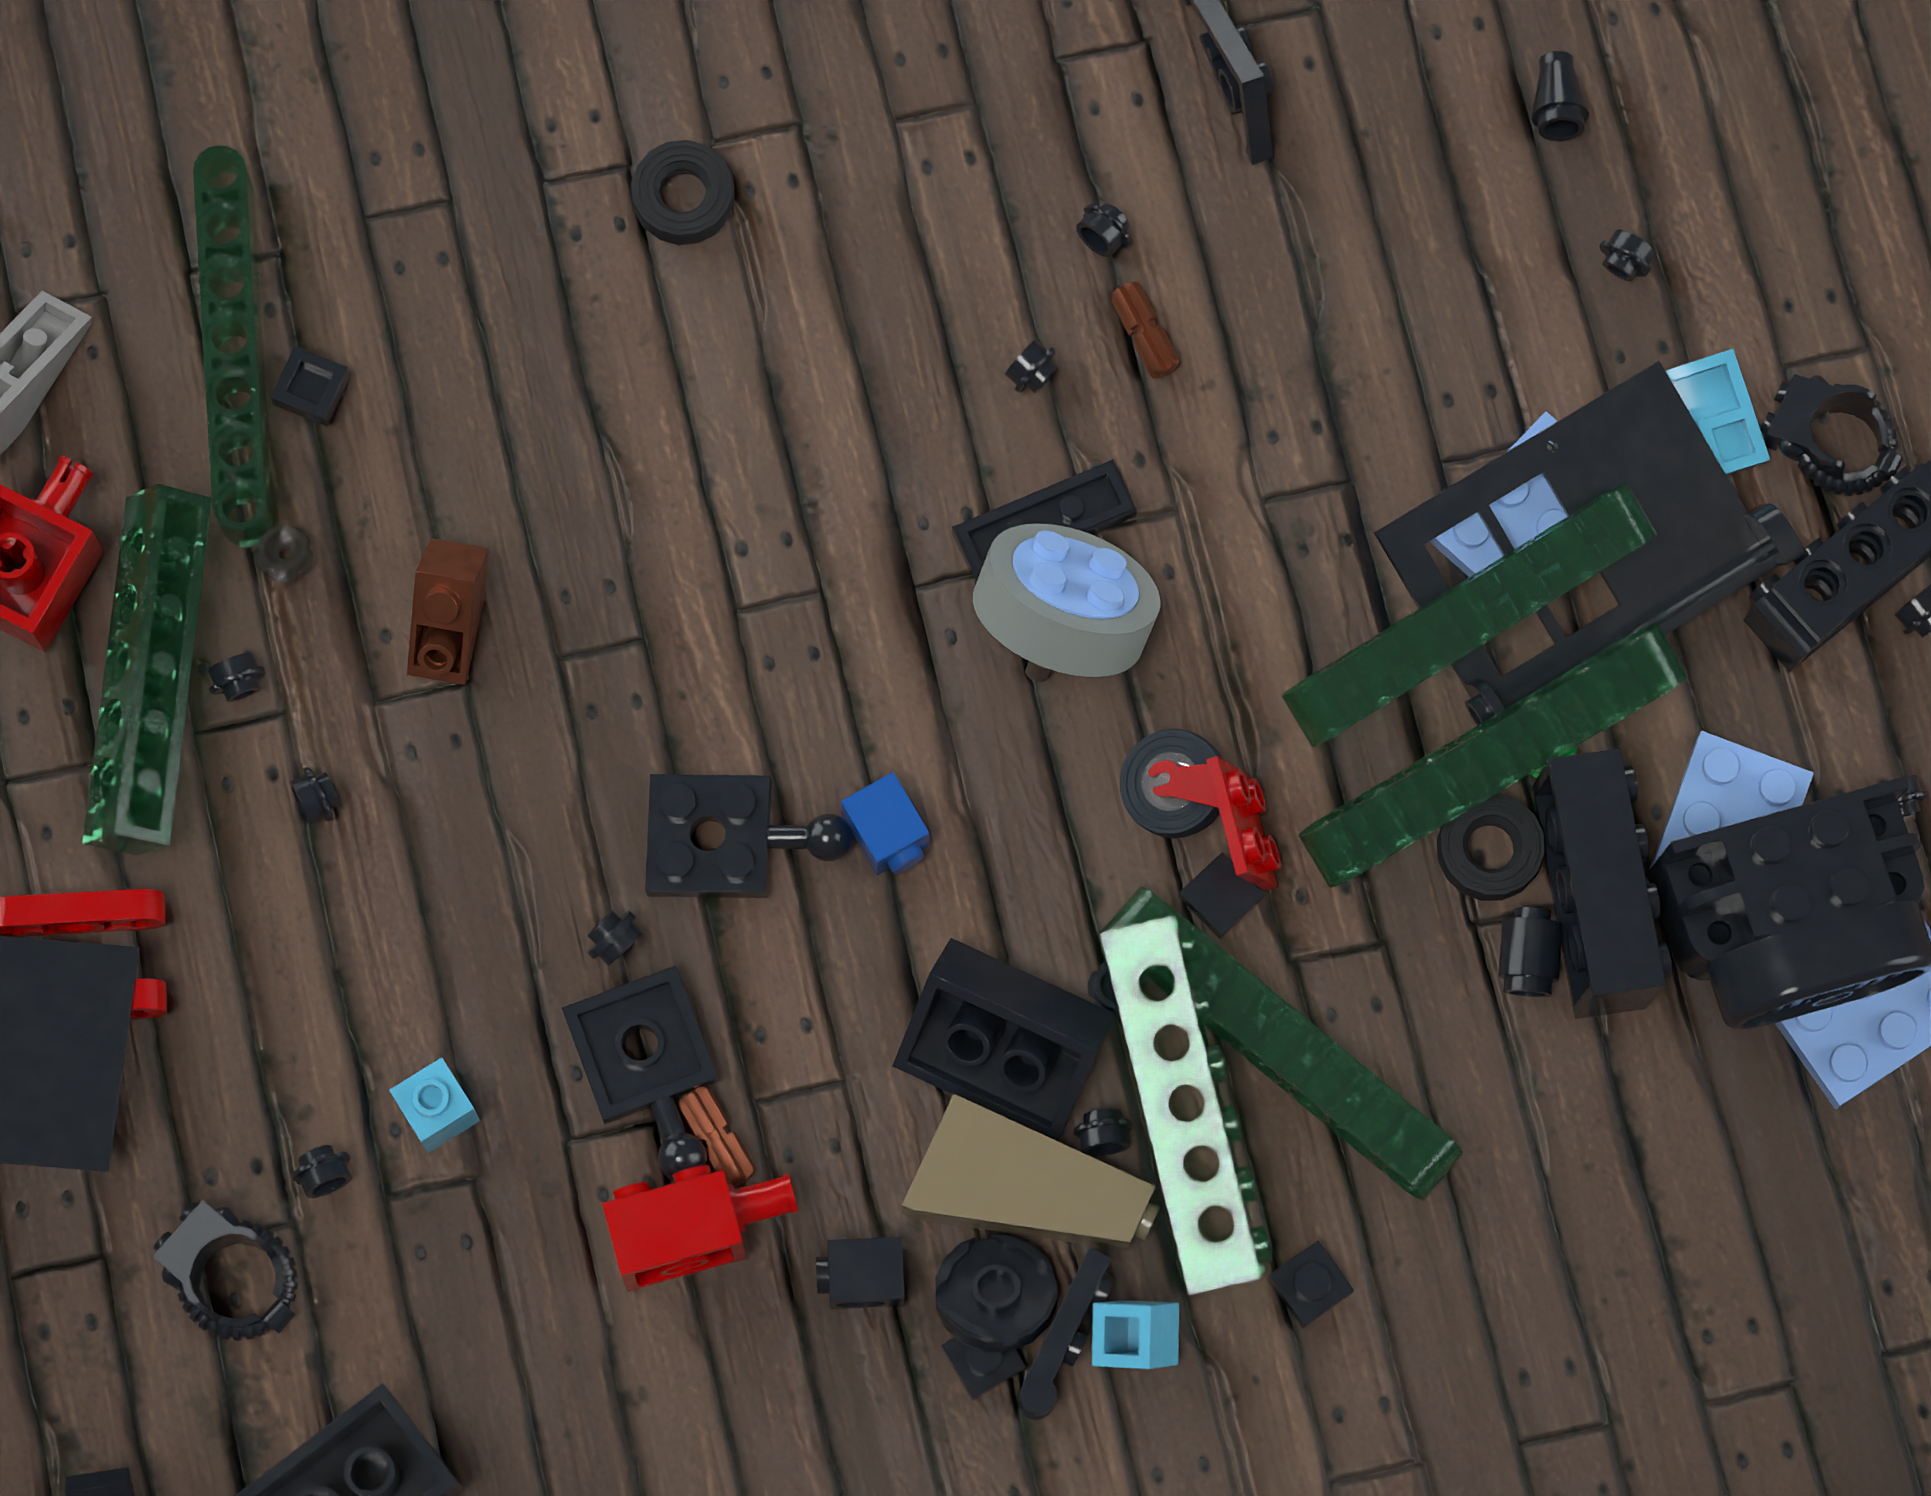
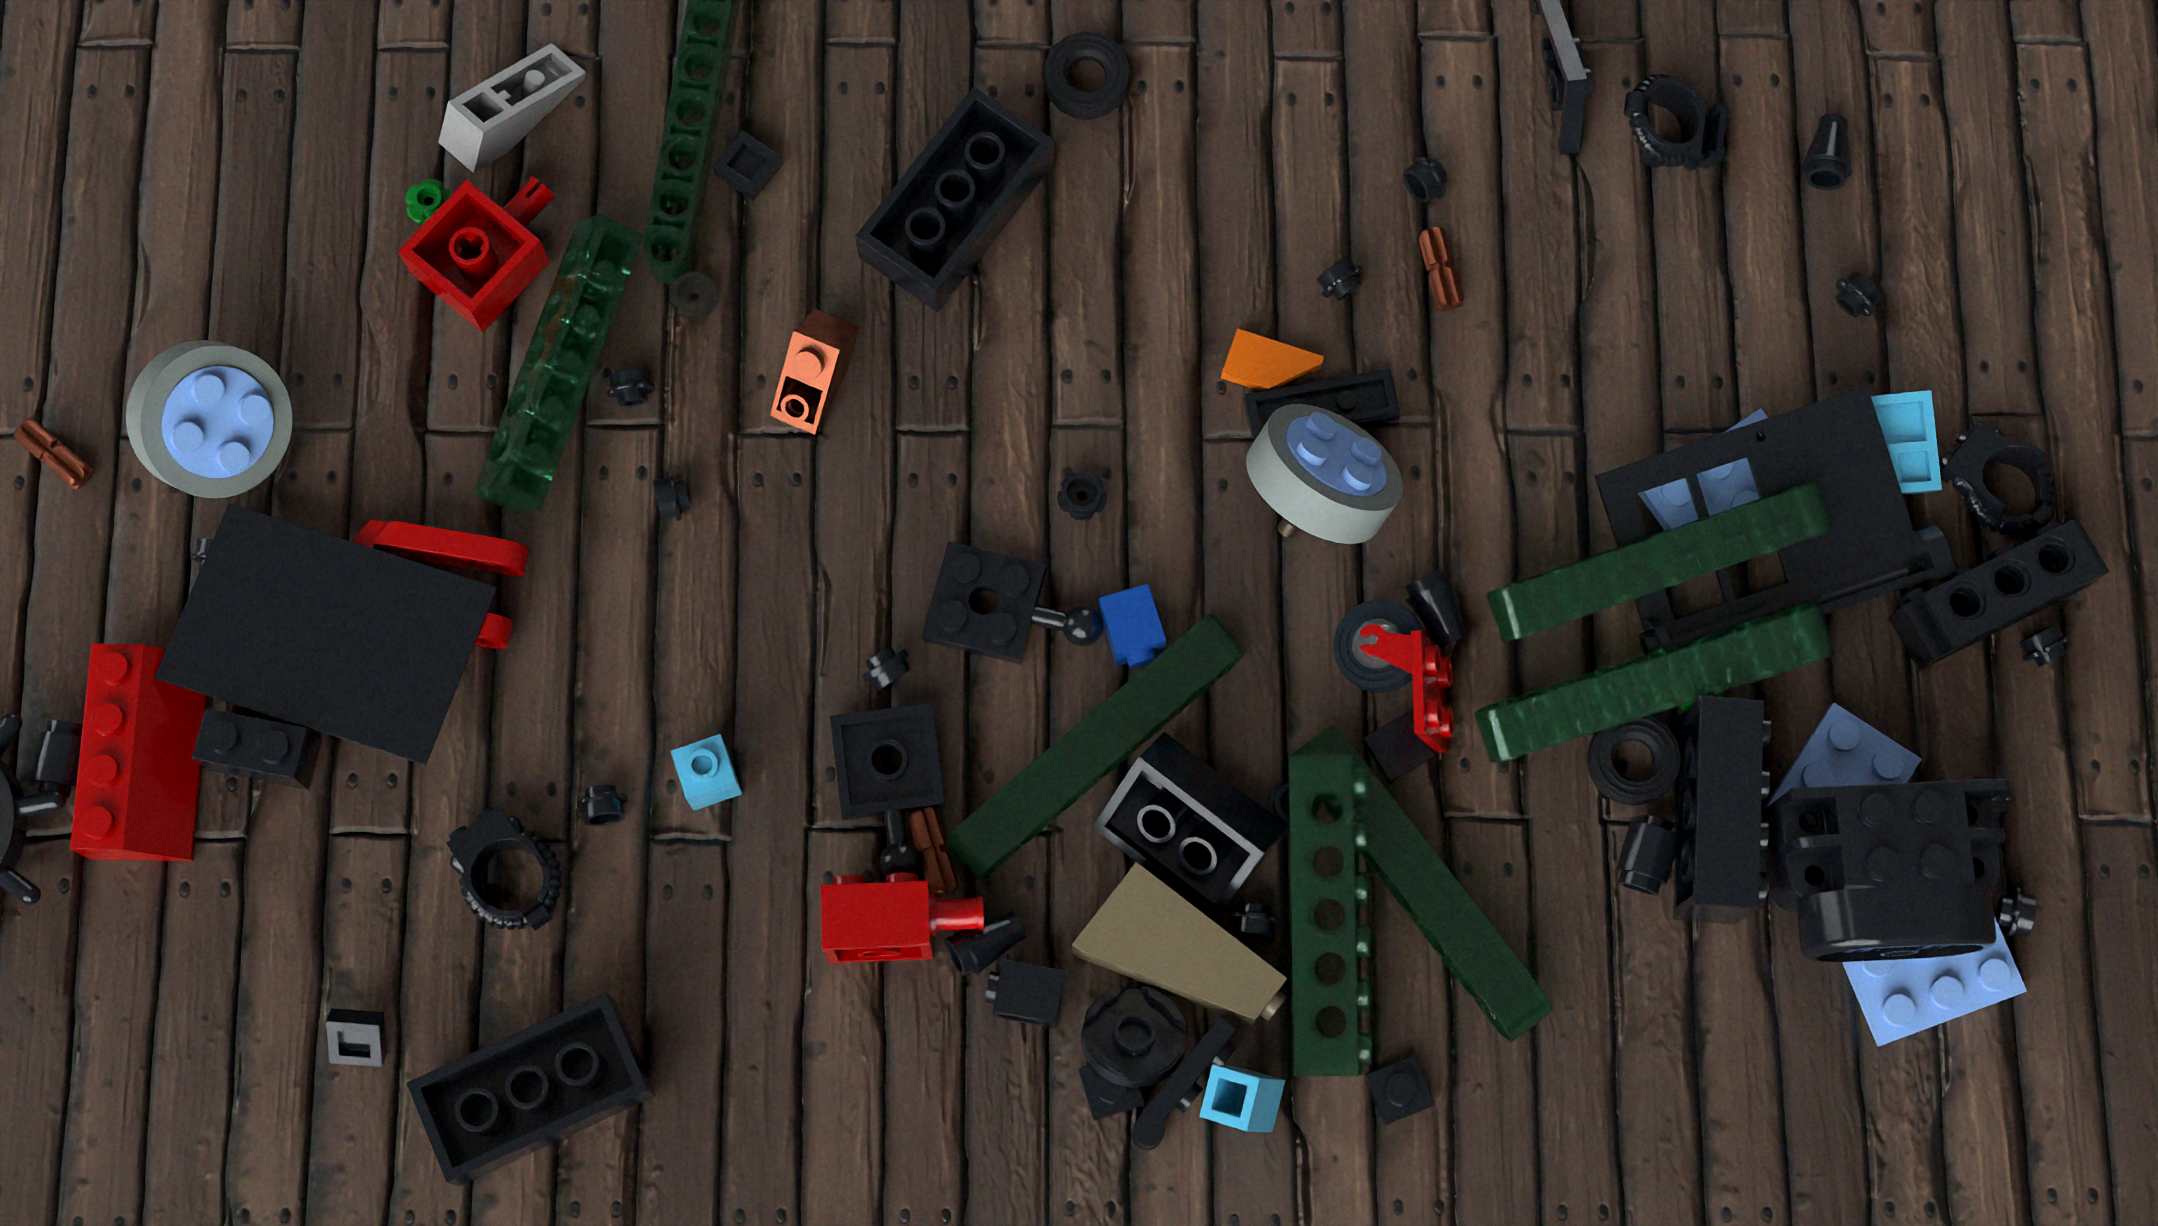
camera: 15 degrees right, 0 degrees up
none -> black brick [855,86,1054,312]
none -> black cone [944,911,1026,976]
none -> clear green beam [945,613,1247,880]
none -> black plate [1057,472,1107,521]
none -> orange tile [1221,328,1324,391]
none -> black cone [1405,569,1468,648]
none -> black piece [1623,74,1729,171]

